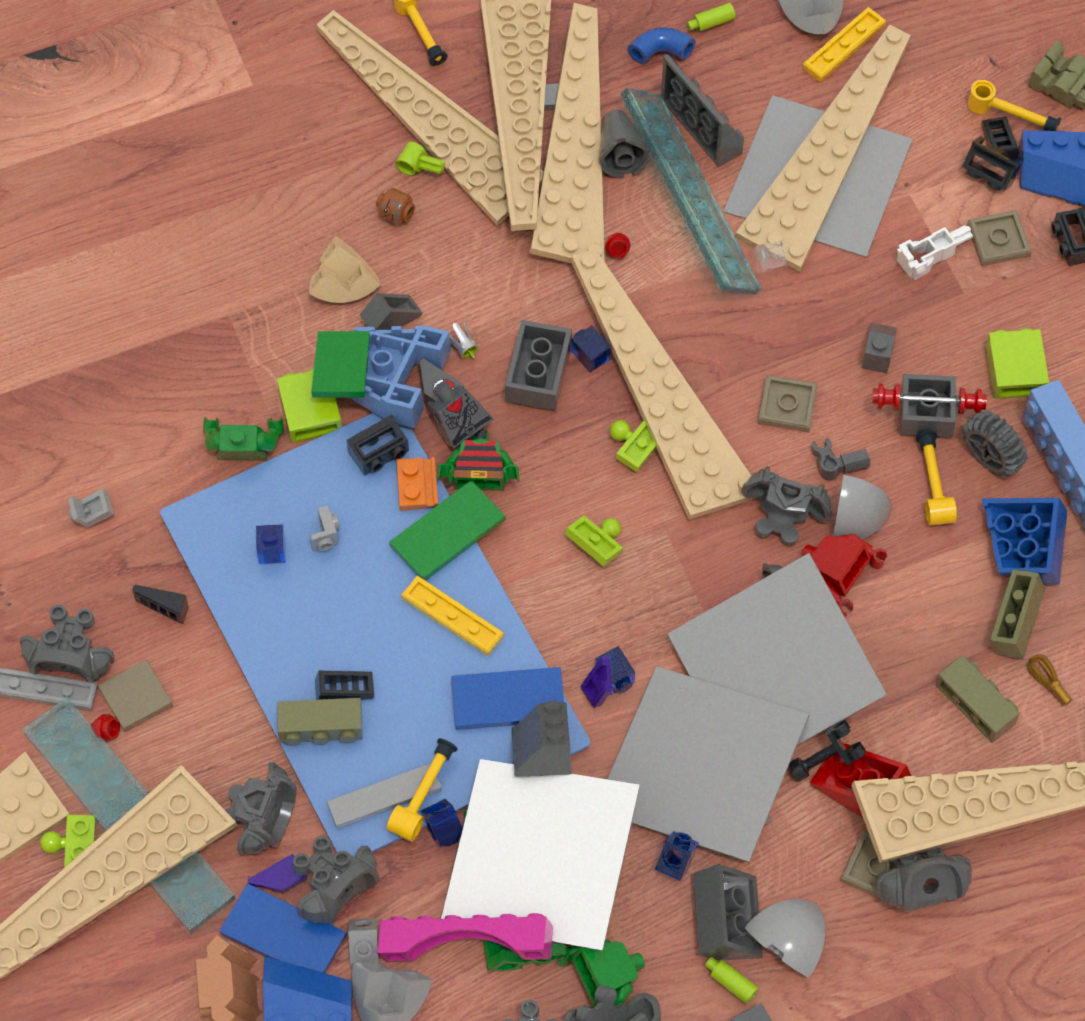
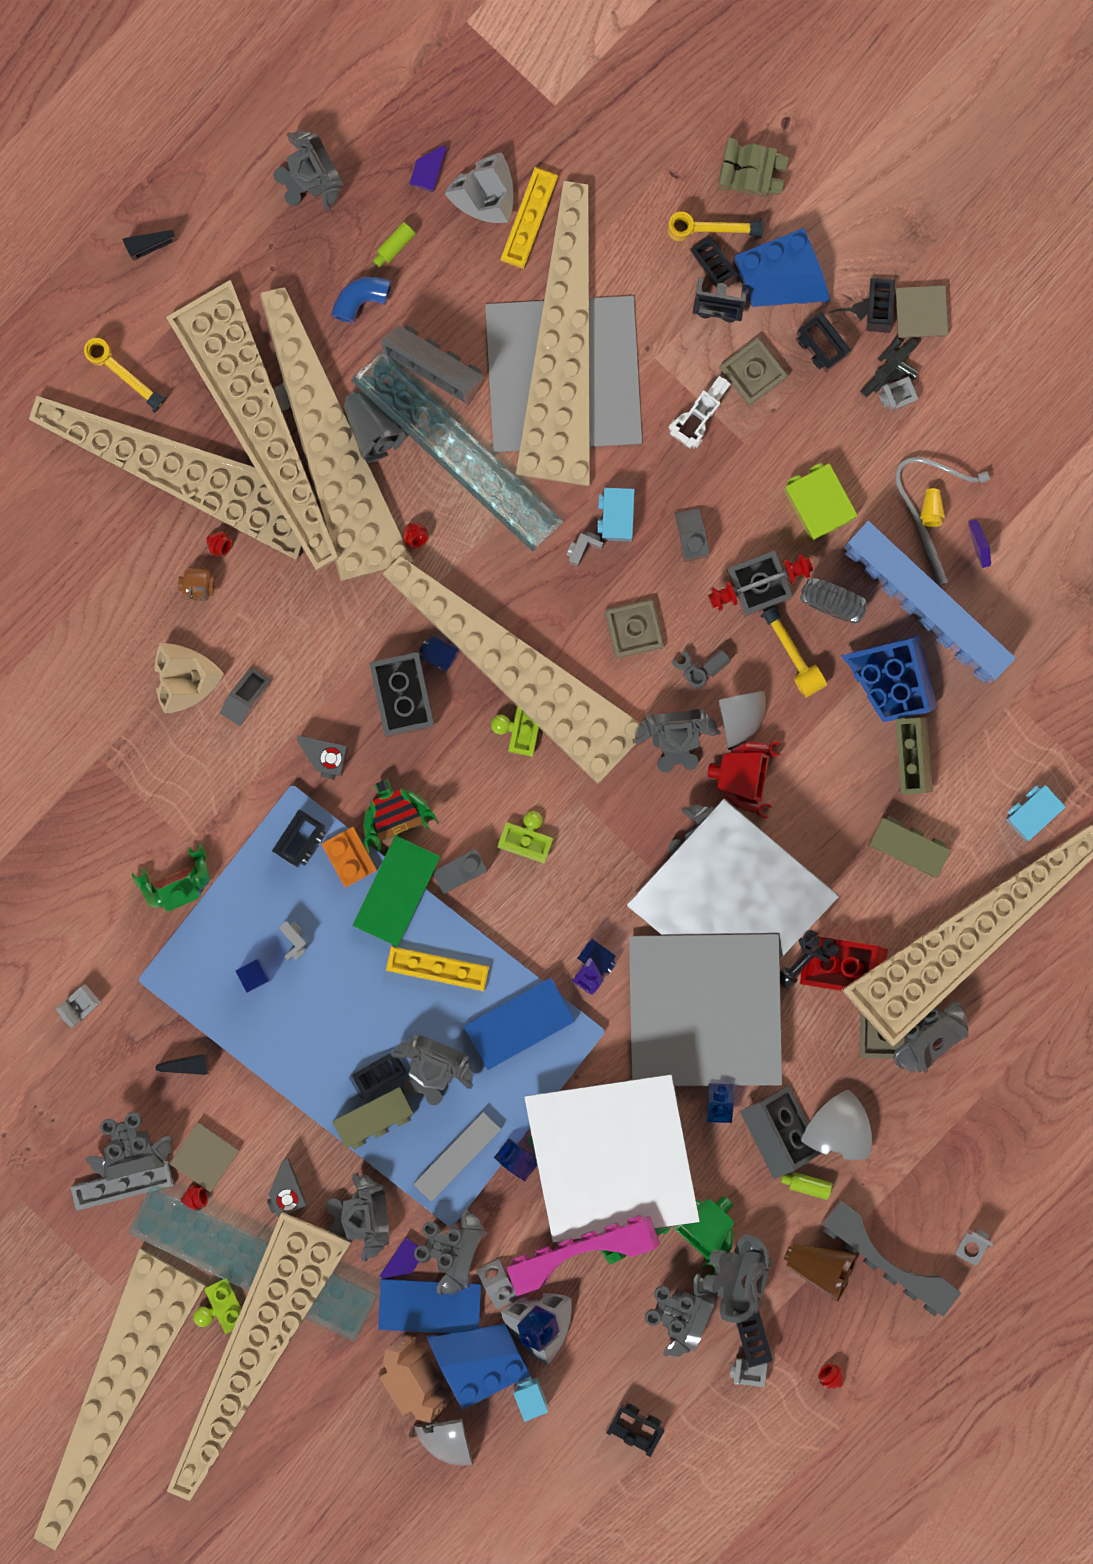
camera: 25 degrees left, 25 degrees up
lime brick [277,368,342,444] -> none
green tile [311,331,370,398] -> none
medium blue wedge [350,326,451,428] -> none
yellow piece [386,738,458,842] -> none
lime axle [395,142,445,175] -> none
dark grey torso [430,381,494,449] -> none
flat silver piece [449,322,479,359] -> none
dark grey slope [512,701,571,777] -> none
clear slope [753,241,787,273] -> none
pearl gold piece [1027,654,1073,706] -> none
none -> red plate [206,532,232,557]
none -> dark grey slope [267,1157,308,1217]
none -> dark grey piece [390,1034,473,1105]
none -> dark grey slope [433,849,488,894]
none -> clear blue brick [517,1306,559,1352]
none -> light grey bracket [566,532,604,567]
none -> medium azure brick [597,488,634,542]

